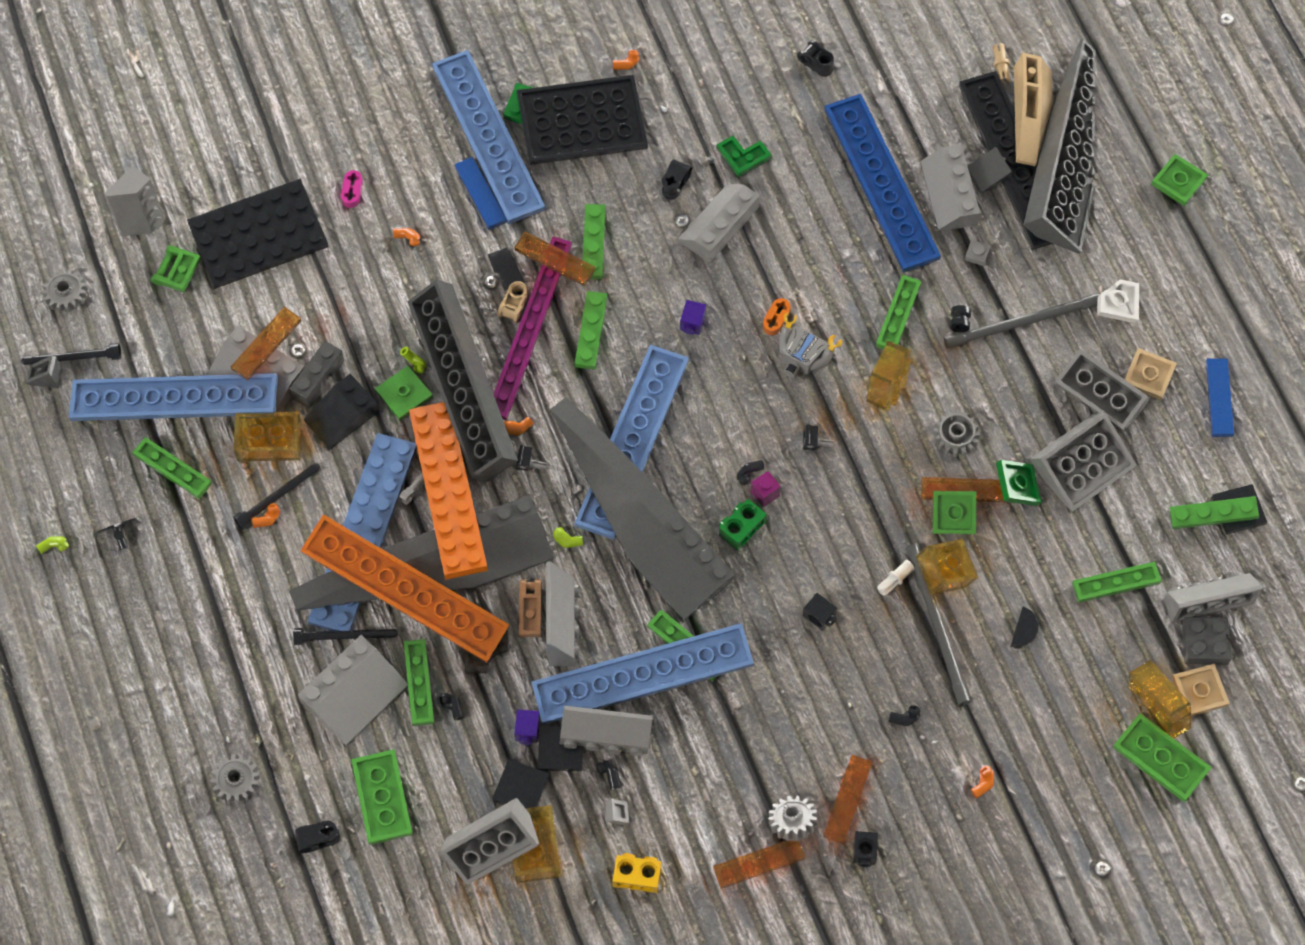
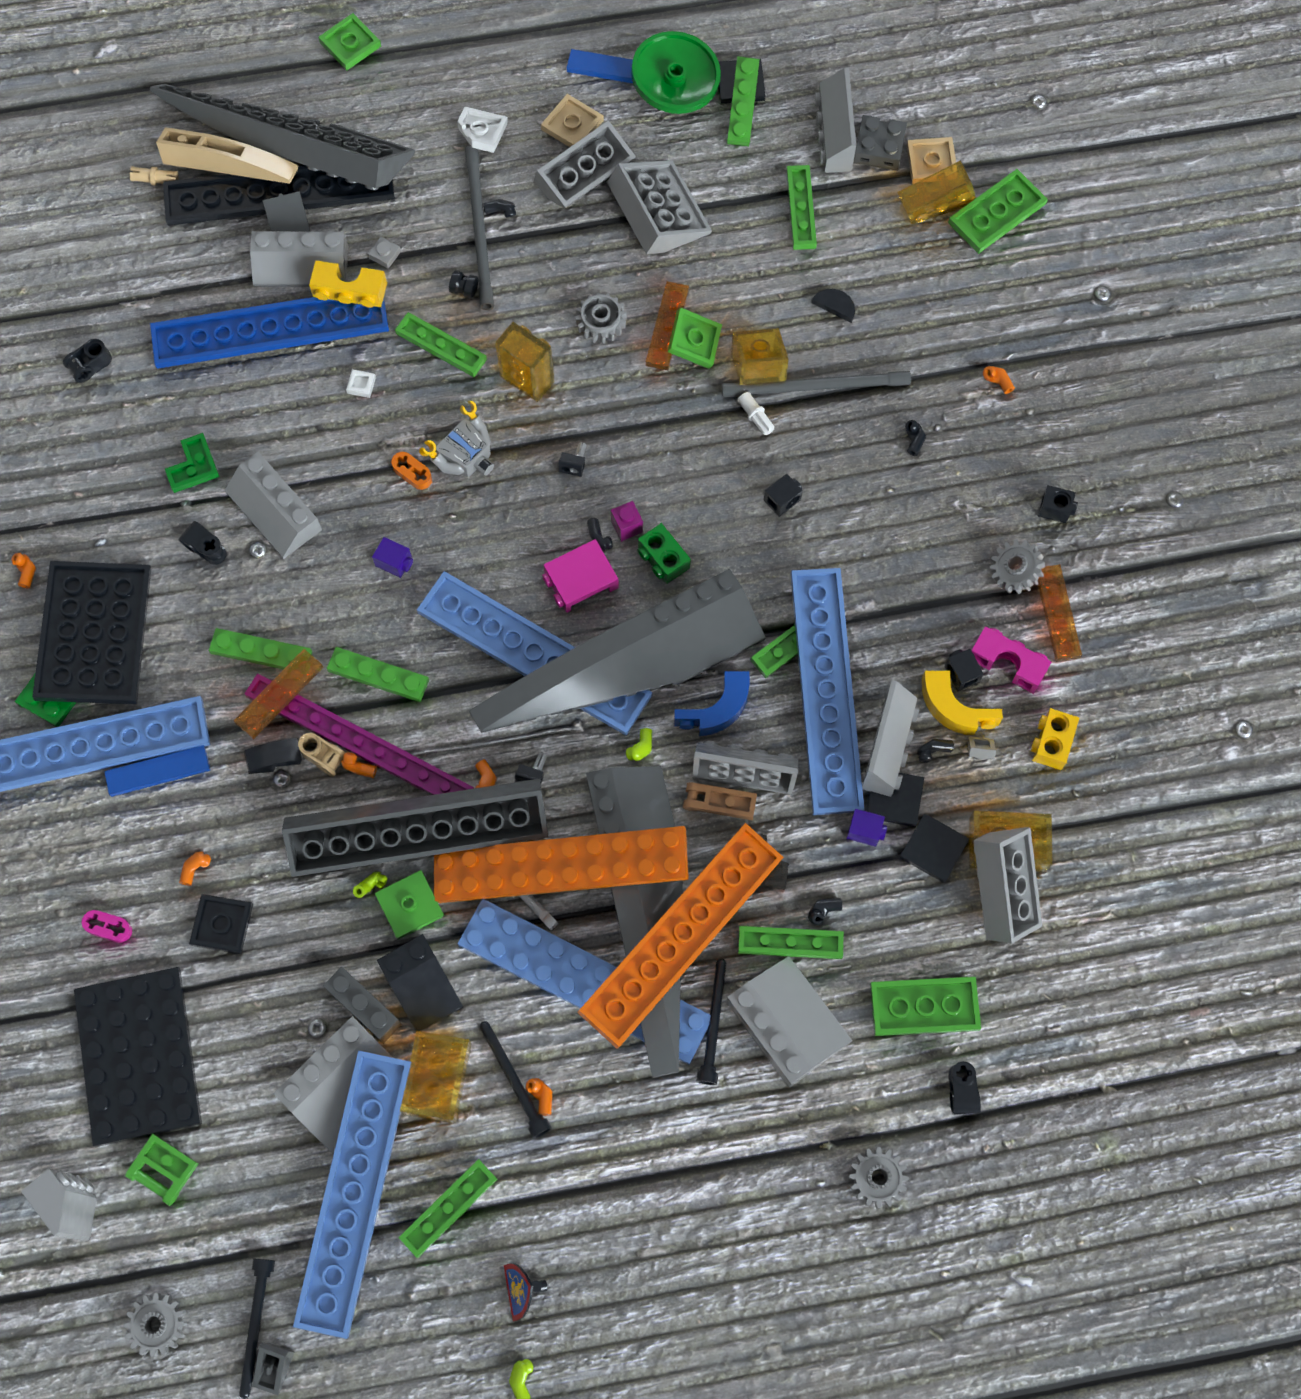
camera: 80 degrees left, 5 degrees up
clear orange plate [231,306,301,381] -> none
clear orange plate [823,755,873,845] -> none
green plate [996,459,1042,506] -> none
none -> black tile [189,894,253,954]
none -> yellow arch [309,260,387,307]
none -> orange arm [341,752,377,778]
none -> white tile [346,369,376,398]
none -> black arm [483,199,516,218]
none -> dark pink panel [542,539,619,613]
none -> green dish [631,31,721,114]
none -> blue arch [674,671,750,736]
none -> yellow arch [921,671,1003,735]
none -> black brick [944,649,984,692]
none -> dark pink arch [971,626,1052,694]

